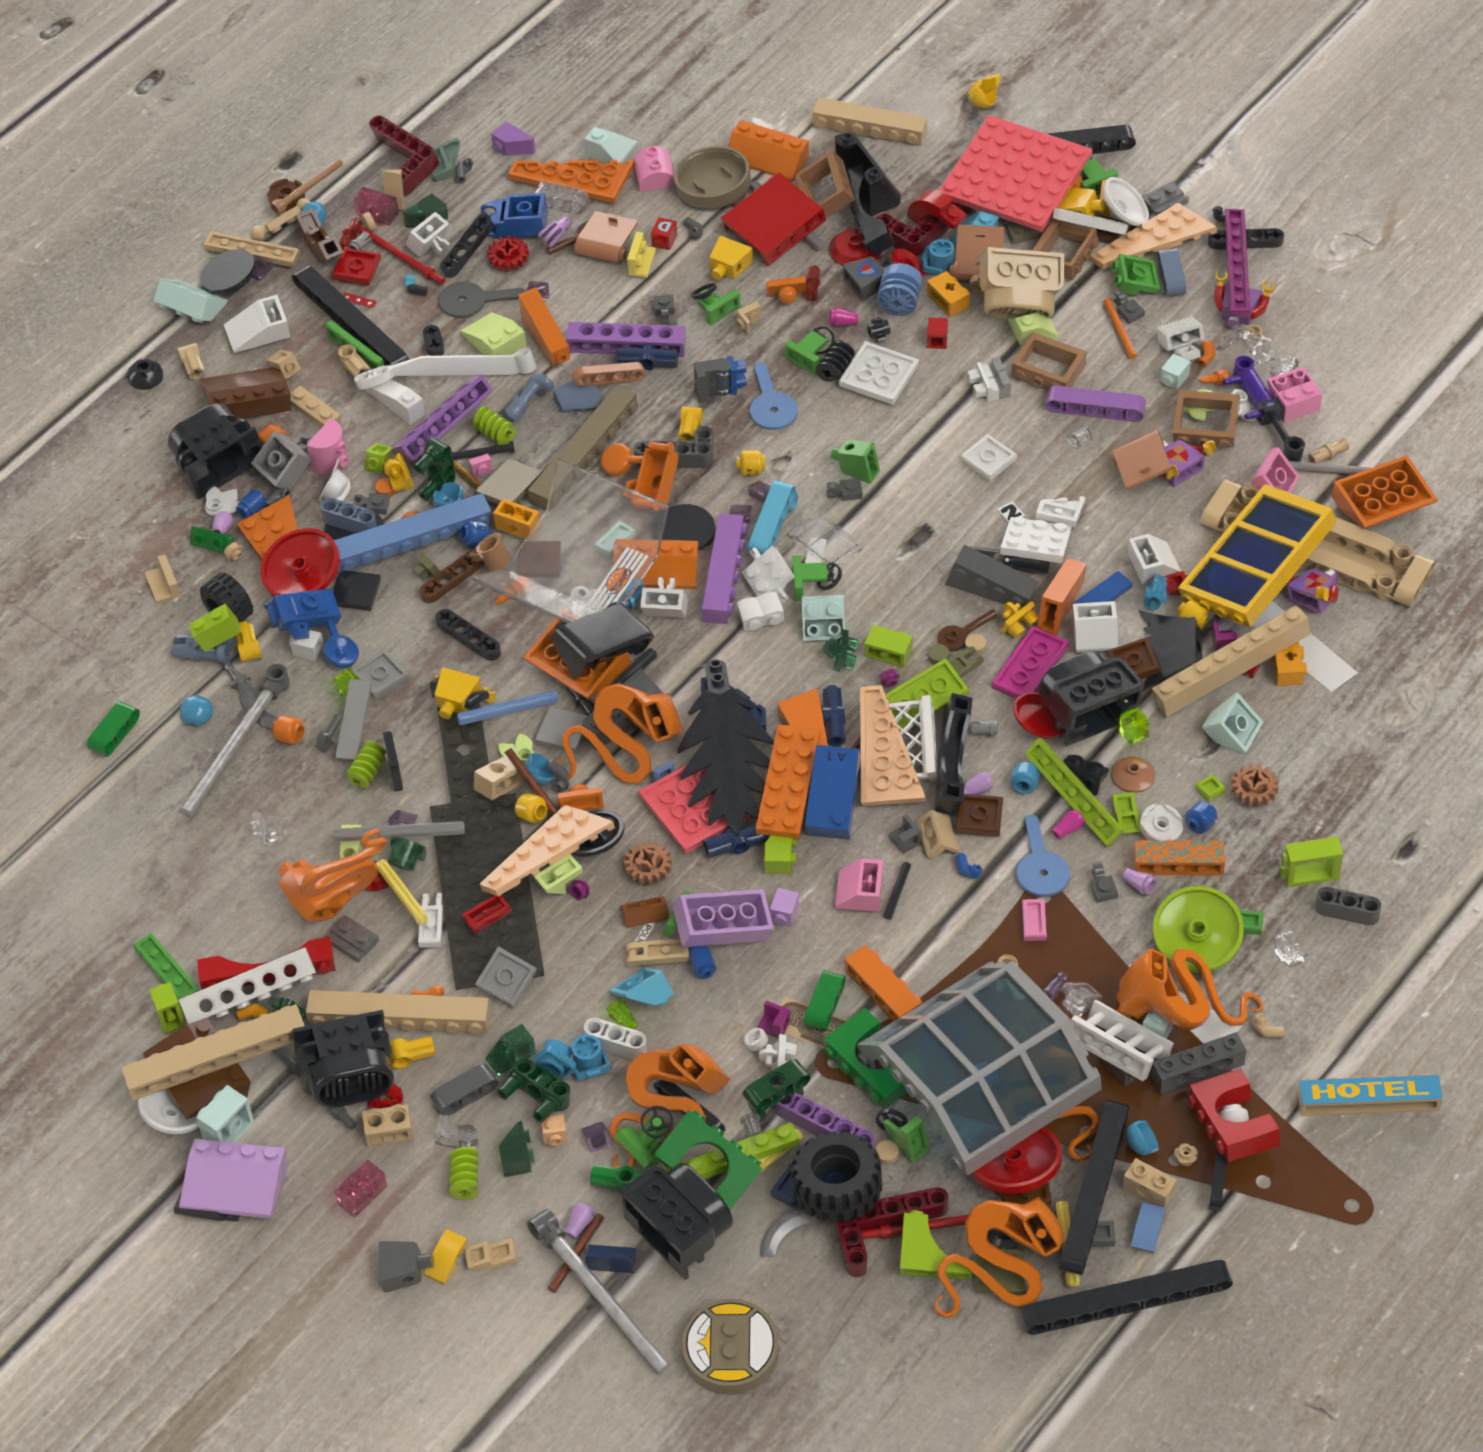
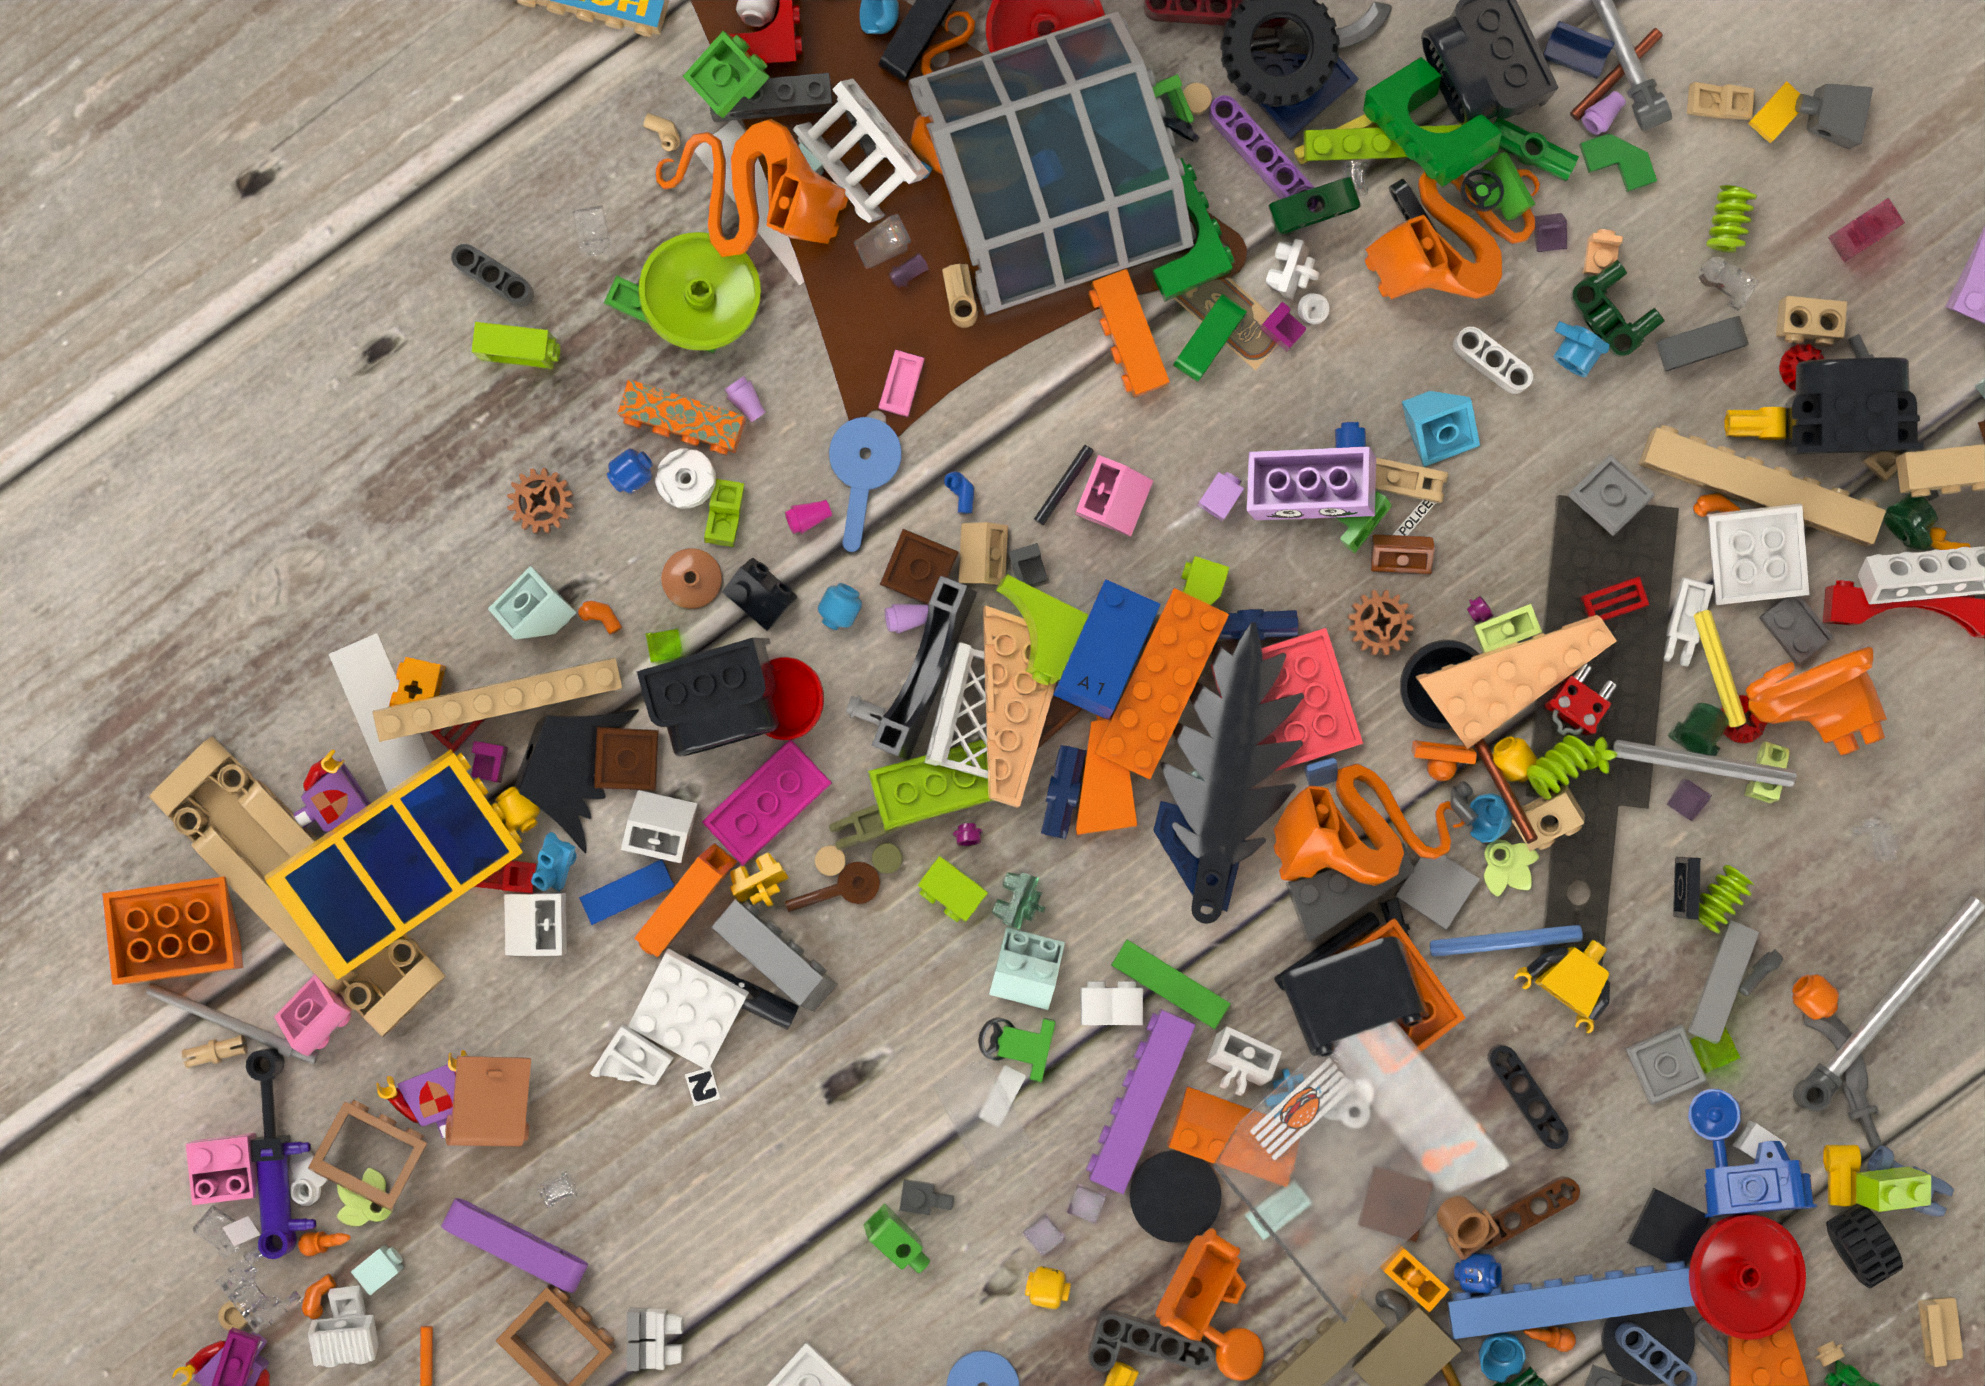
camera: 170 degrees left, 35 degrees up
dark azure hair [180,695,213,727] -> none
olive tile [414,552,441,580] -> none
clear green slope [485,1024,536,1076] -> none
clear green slope [499,1121,535,1178] -> none
dark azure piece [572,1034,611,1081] -> none
clear neon green cone [606,999,638,1029] -> none
white plate [742,546,795,602] -> none
medium azure beam [748,480,798,555] -> none
white tile [960,434,1017,482] -> none
lime plate [1024,738,1125,846] -> none
dark grey plate [1090,861,1118,903] -> none
lime tile [1195,774,1226,803] -> none
none -> white sticker [222,1216,260,1247]
none -> orange arm [578,601,622,635]
none -> bright green plate [683,31,770,118]
none -> lime arch [996,574,1089,685]
none -> bright green tile [1111,939,1231,1029]
none -> lime piece [1527,735,1596,800]
none -> red piece [1545,663,1617,736]
none -> green tile [1579,133,1657,192]
none -> lime plant [1587,737,1618,774]
none -> white plate [1707,503,1809,605]

